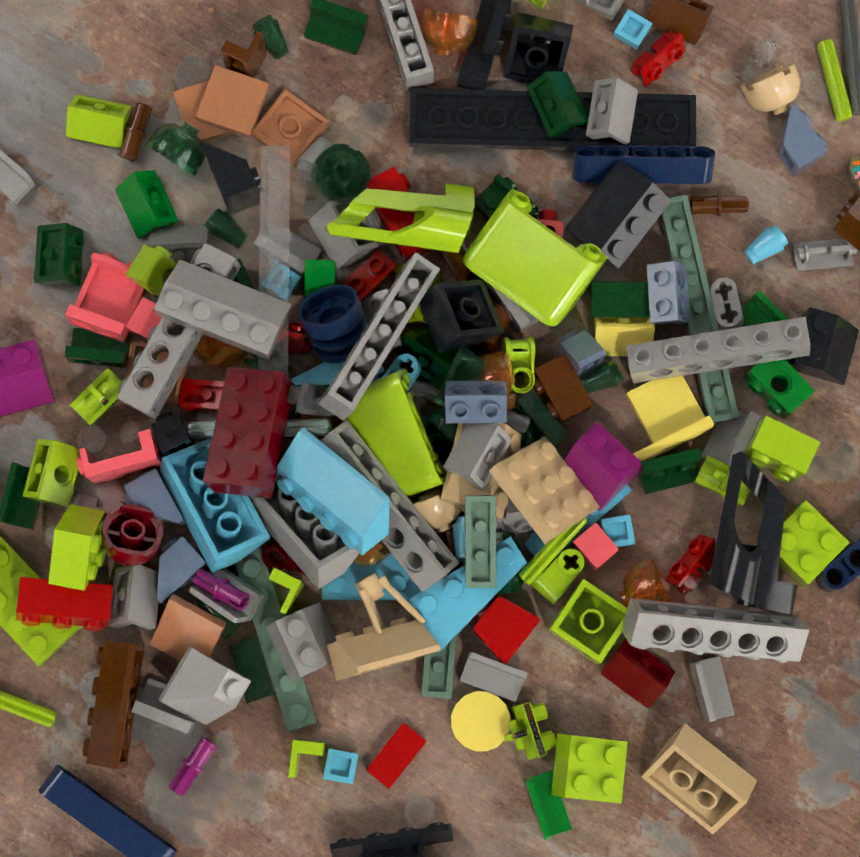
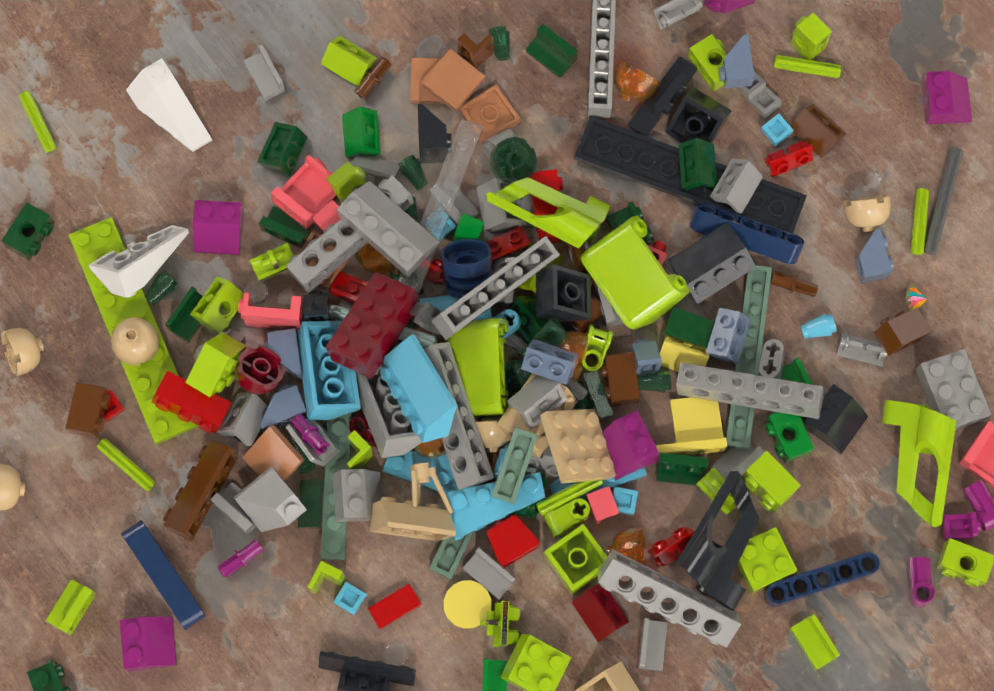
camera: 25 degrees right, 5 degrees down
clear green cylinder [146,122,206,177] -> none

